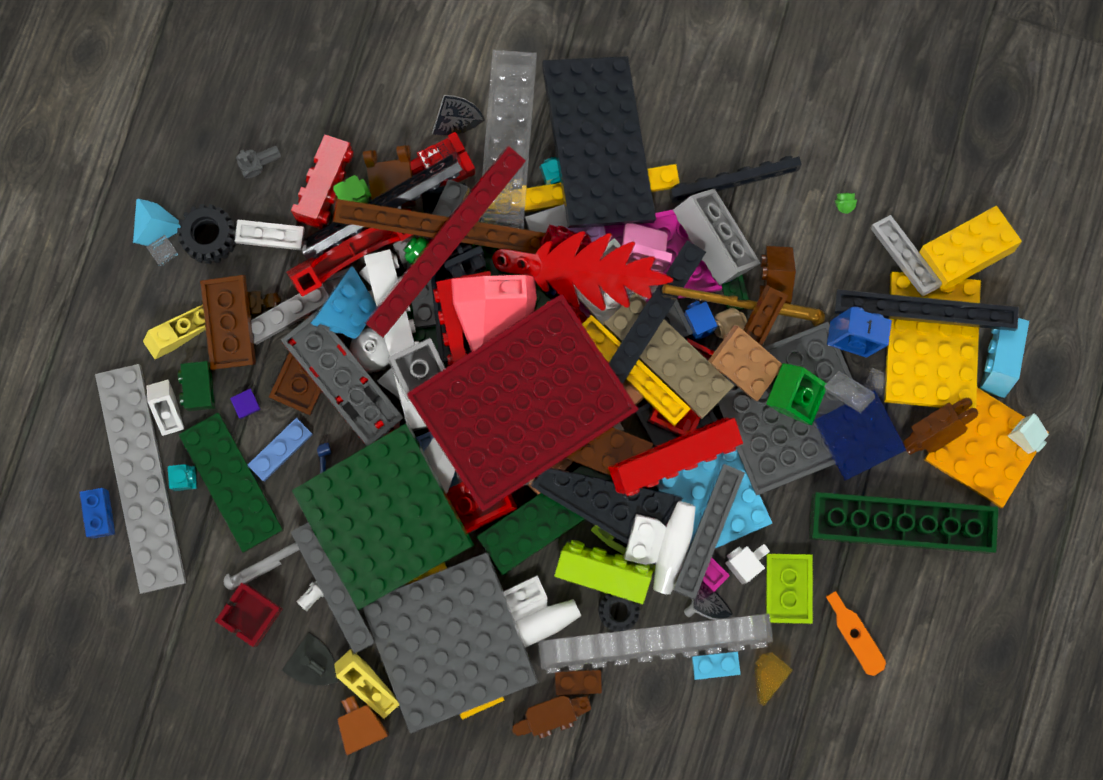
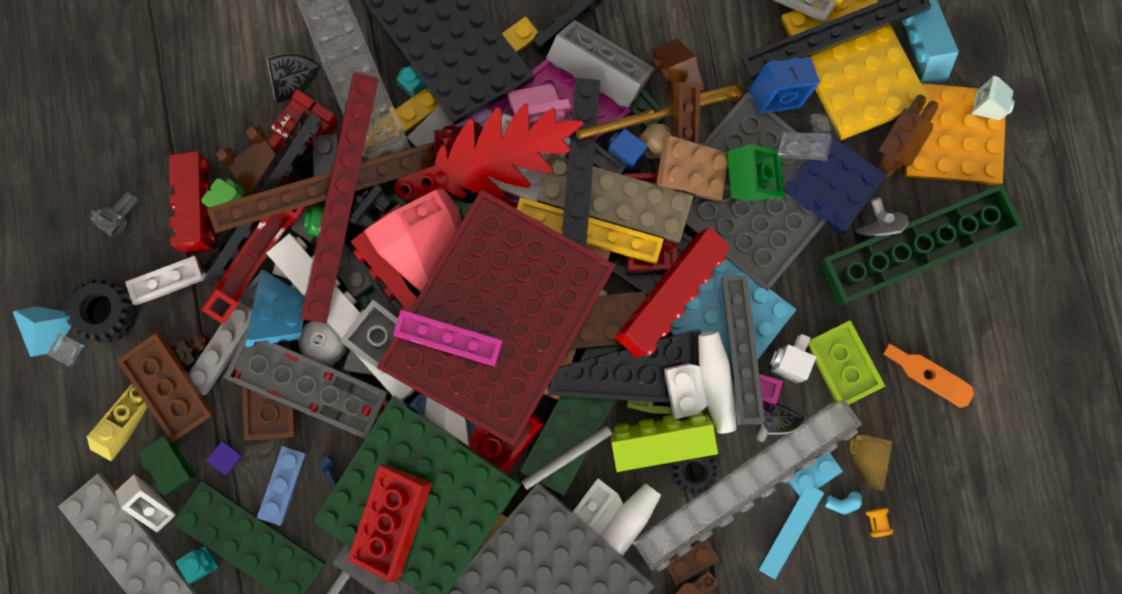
camera: 25 degrees left, 0 degrees up
none -> red slope [348,465,432,582]
none -> dark pink plate [393,310,502,367]
none -> light grey bar [522,426,612,490]
none -> medium azure sticker [759,486,824,579]
none -> medium azure arm [824,491,862,514]
none -> light grey shield [855,197,909,236]
none -> light orange bush [866,508,893,537]

